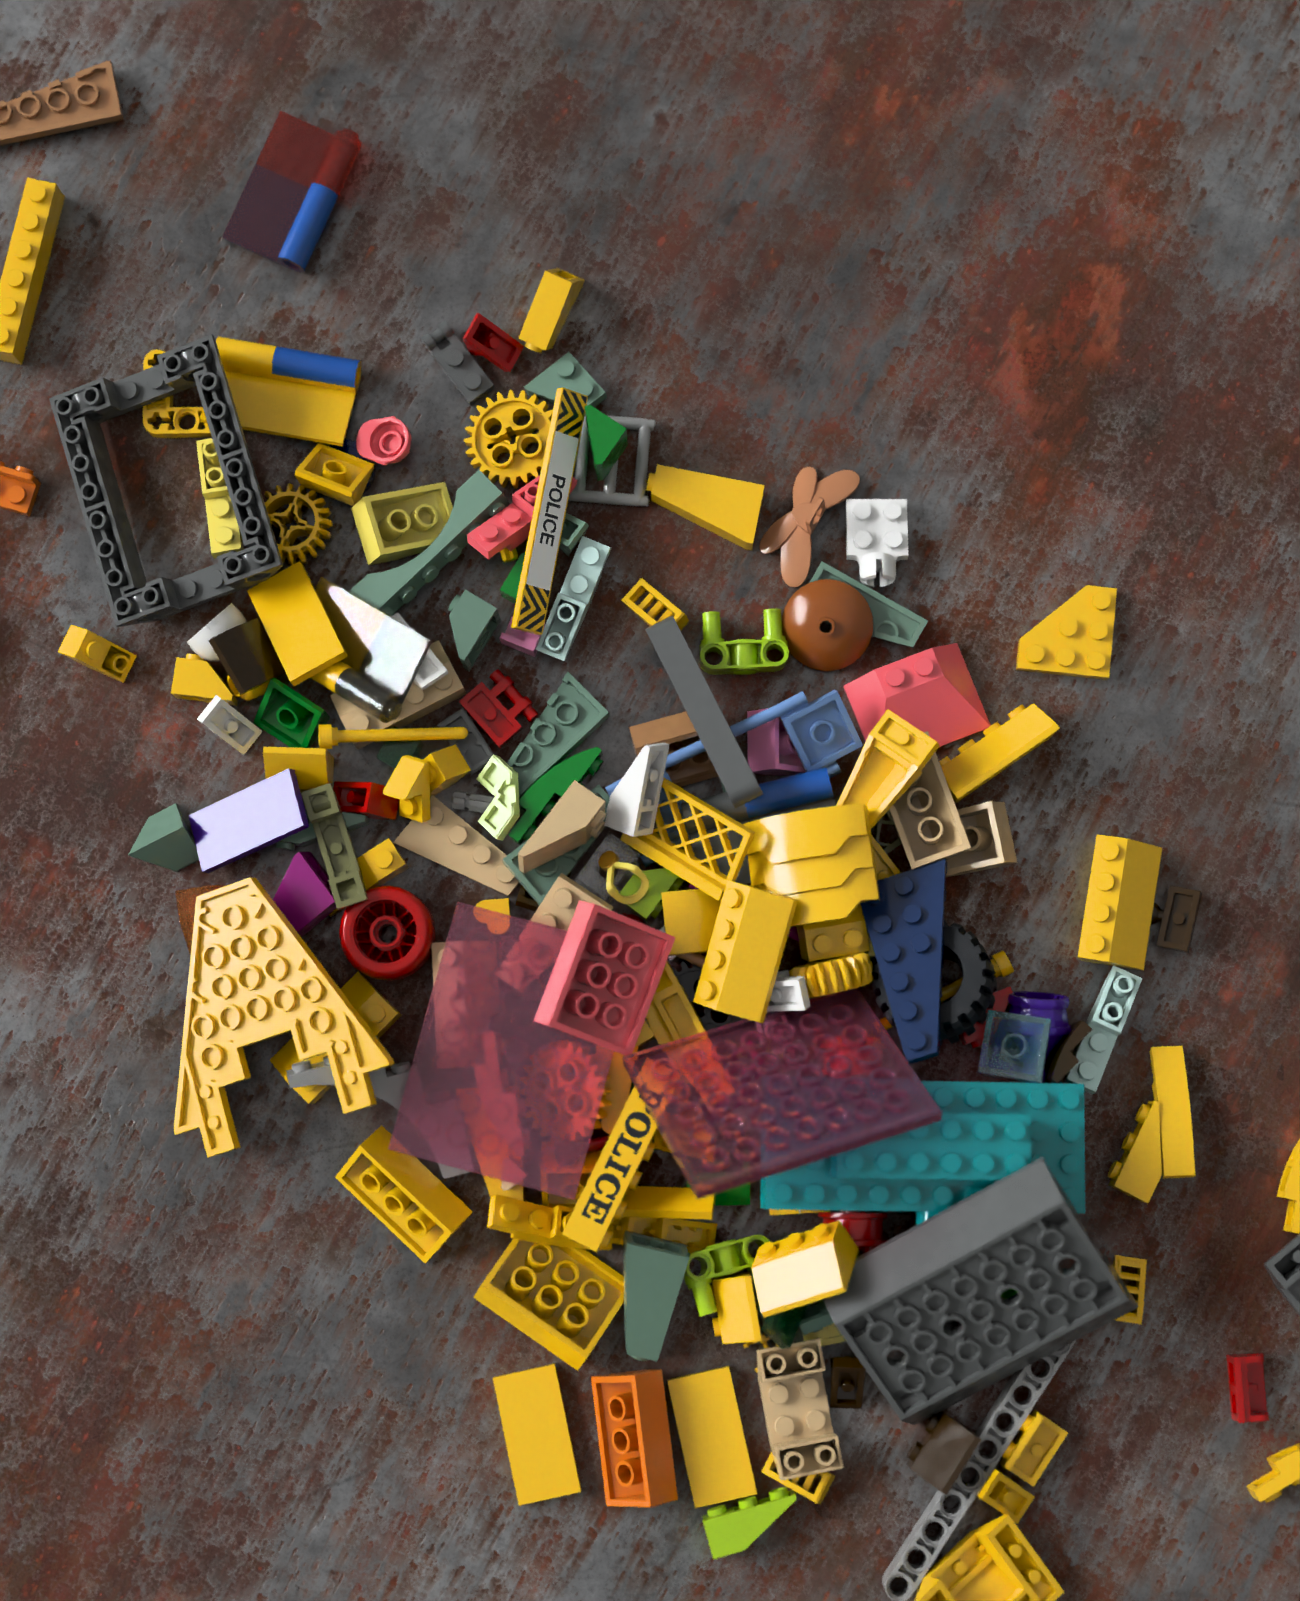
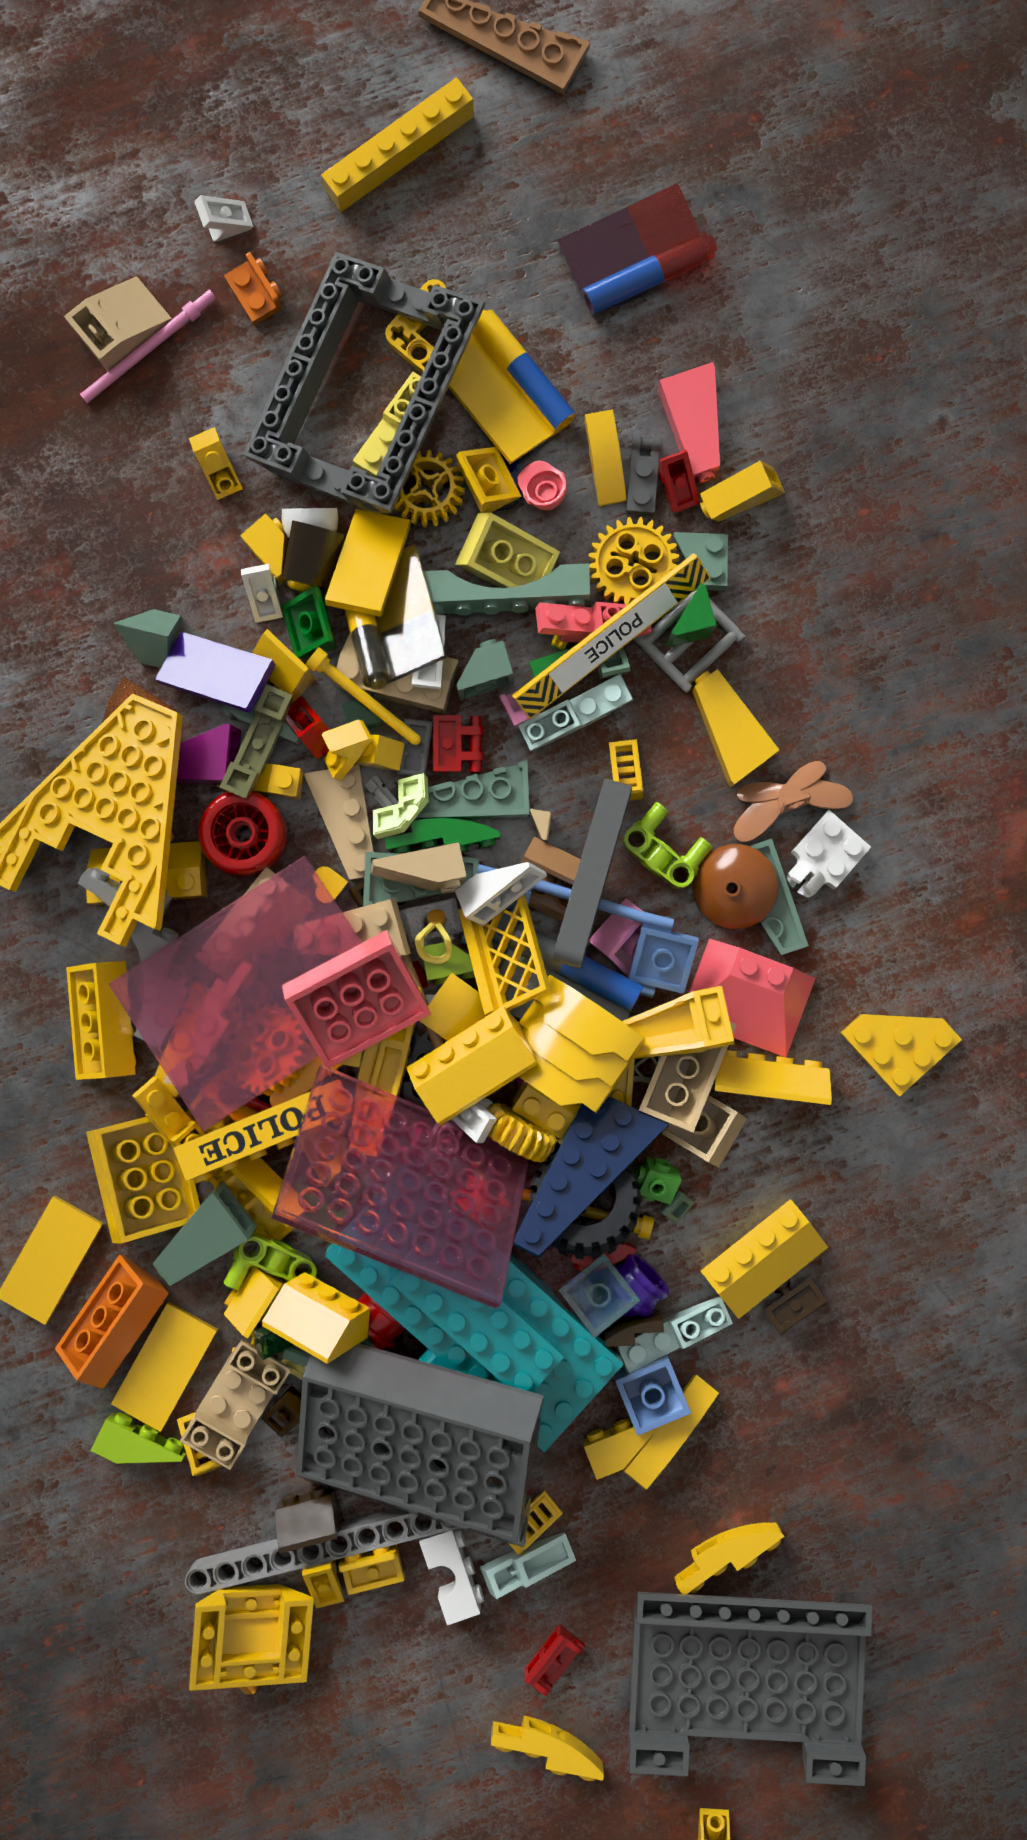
camera: 45 degrees right, 5 degrees up
none -> white arch [419,1529,484,1625]
none -> light aqua slope [480,1532,576,1599]
none -> tan slope [530,809,552,842]
none -> yellow slope [584,409,627,507]
none -> medium blue slope [614,1355,691,1436]
none -> bright green brick [635,1157,682,1205]
none -> coral slope [658,362,720,483]
none -> sand green slope [662,1191,694,1224]

